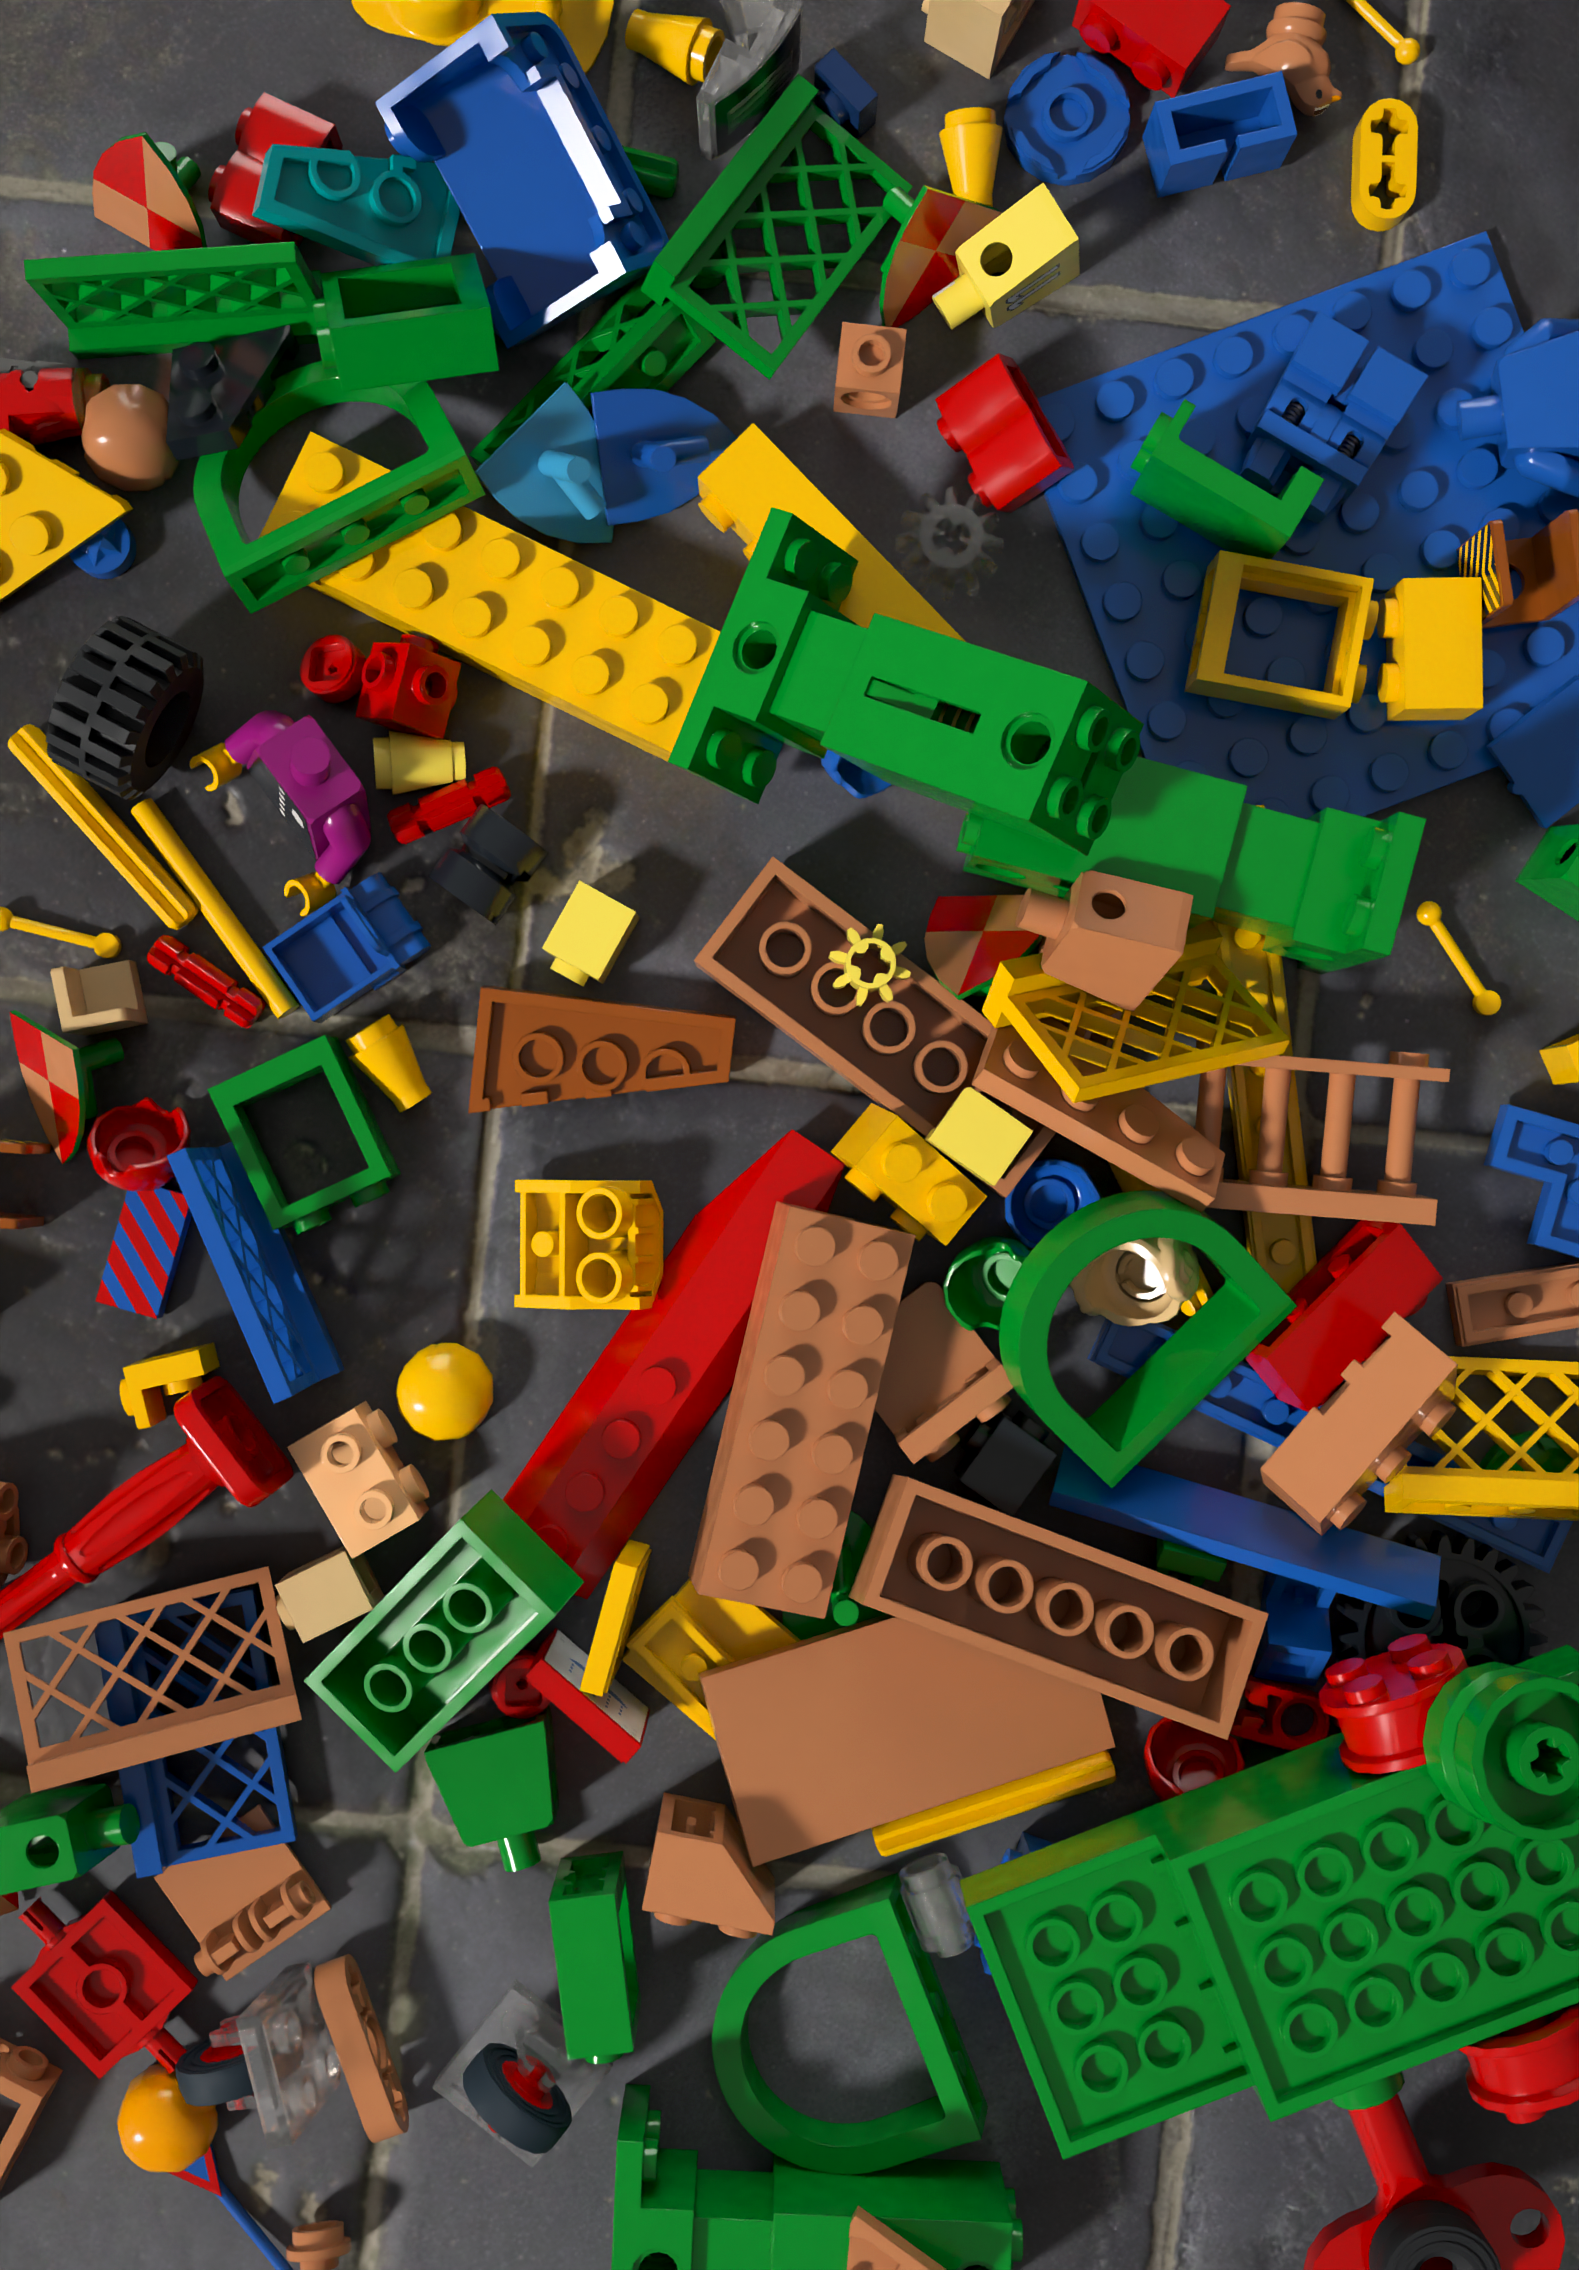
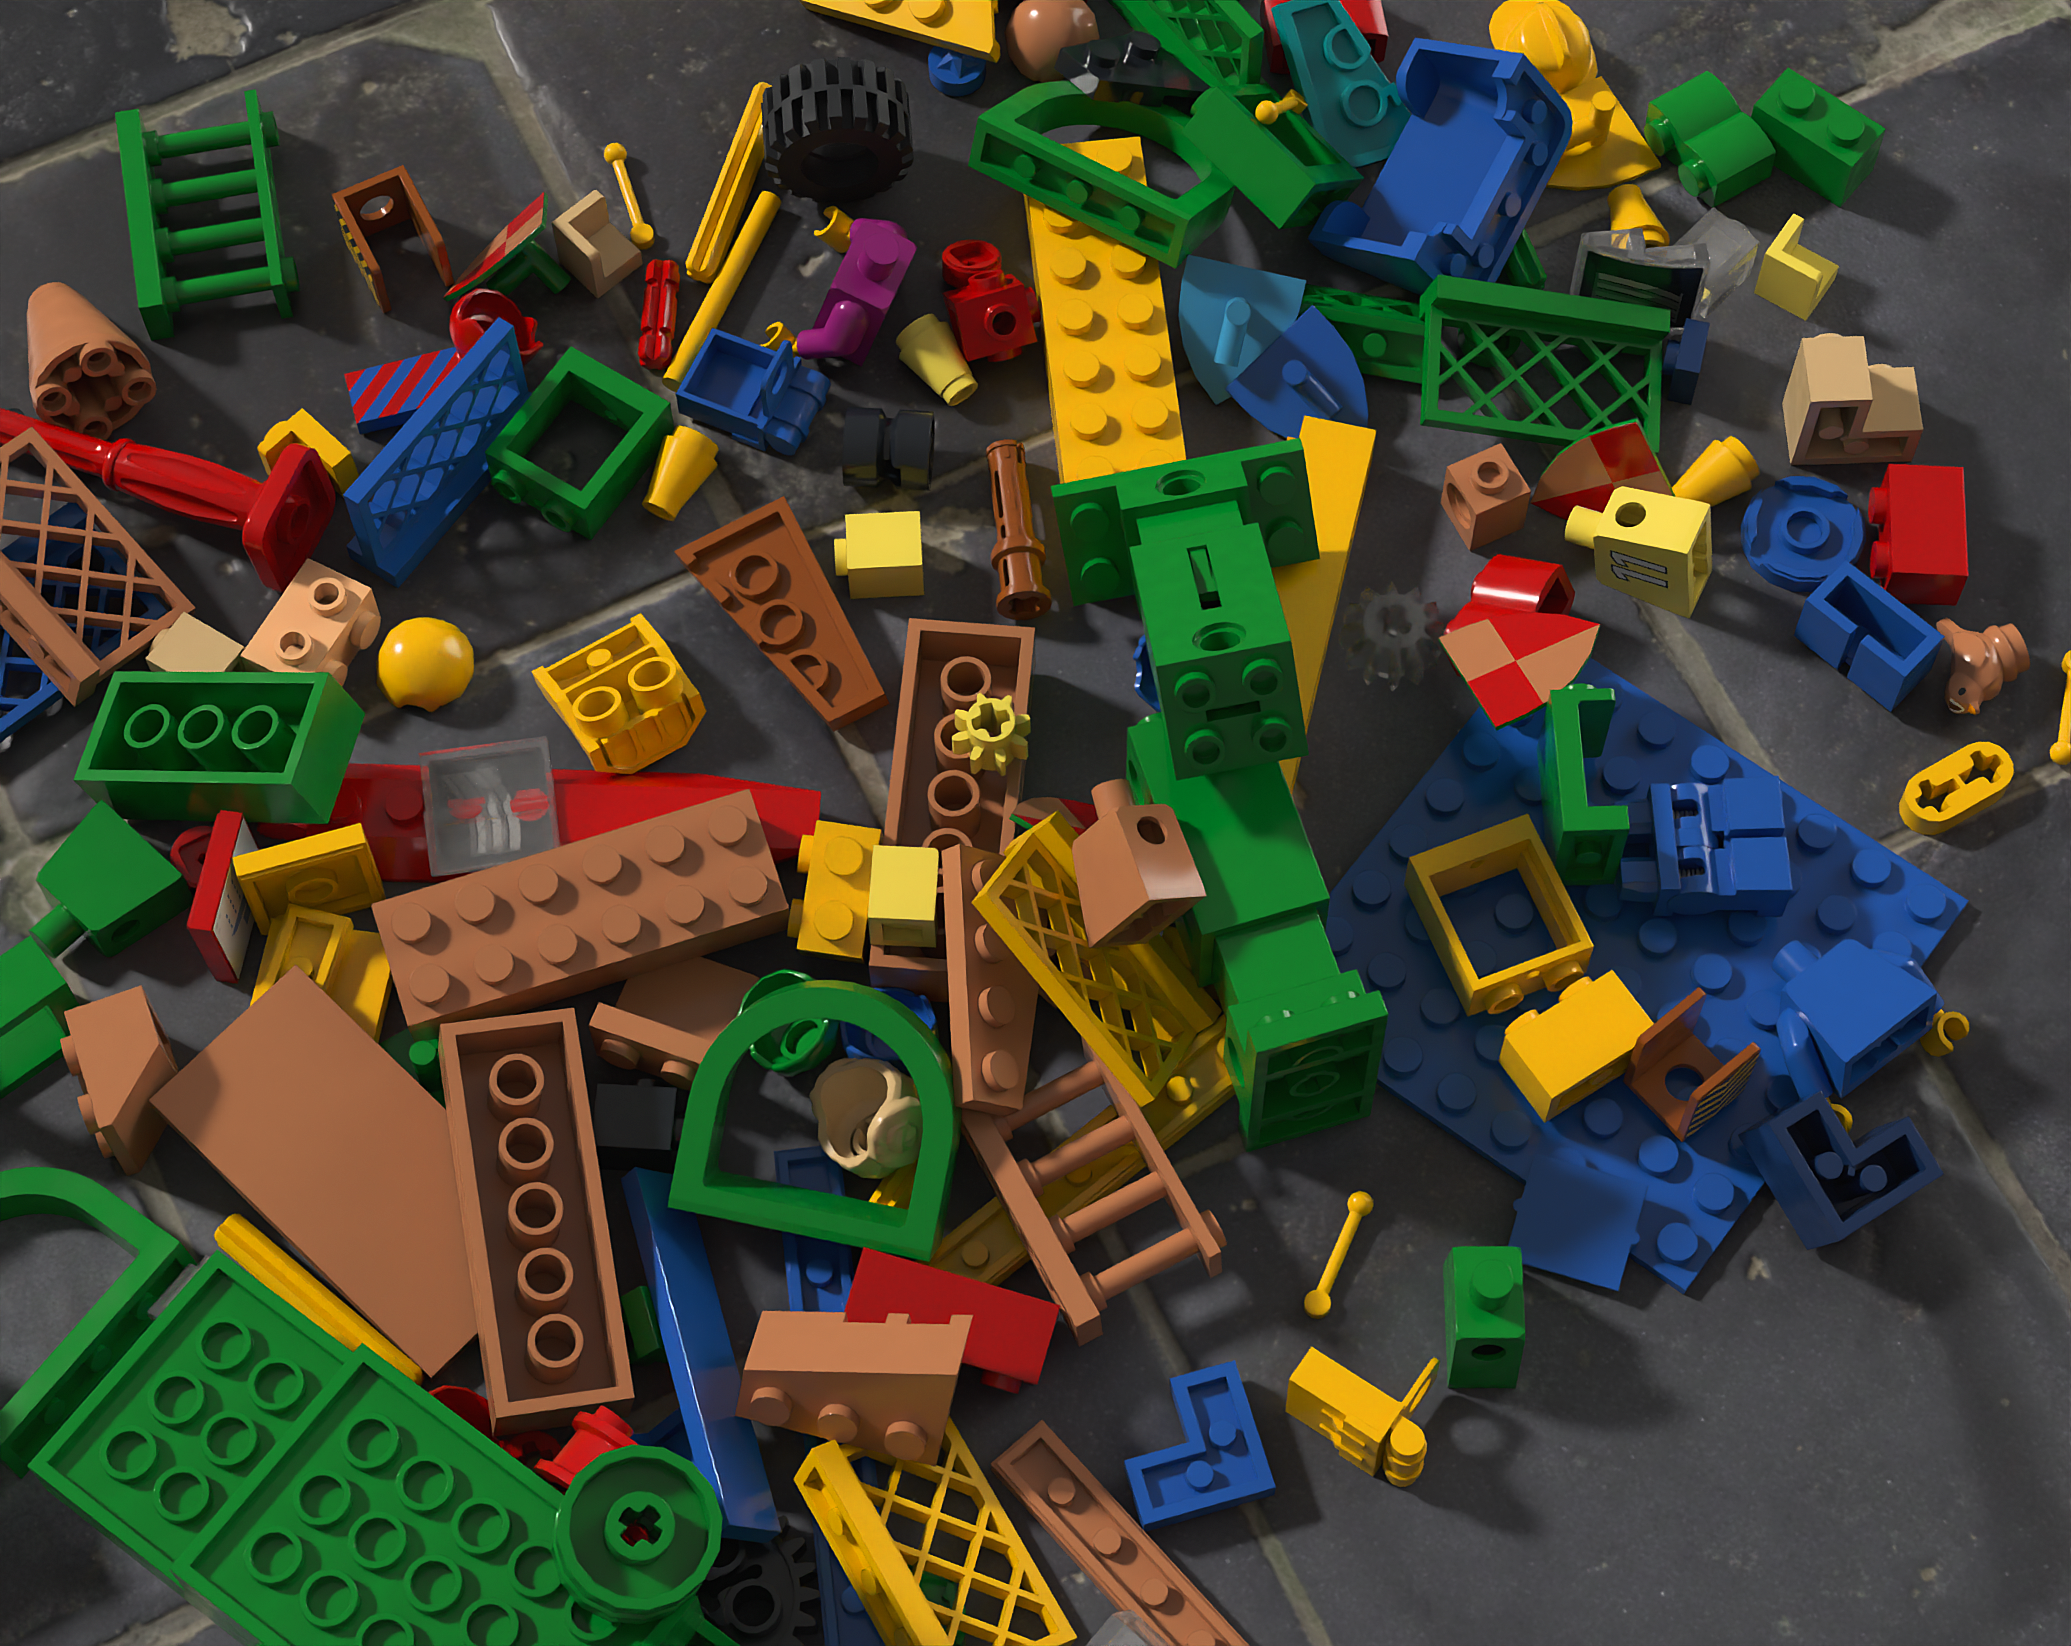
camera: 60 degrees right, 25 degrees down
red axle [387,766,511,844] -> none
none -> clear slope [419,736,560,877]
none -> dark orange pin [986,439,1052,620]
none -> yellow hinge [1255,89,1308,125]
none -> shield [1439,612,1600,731]

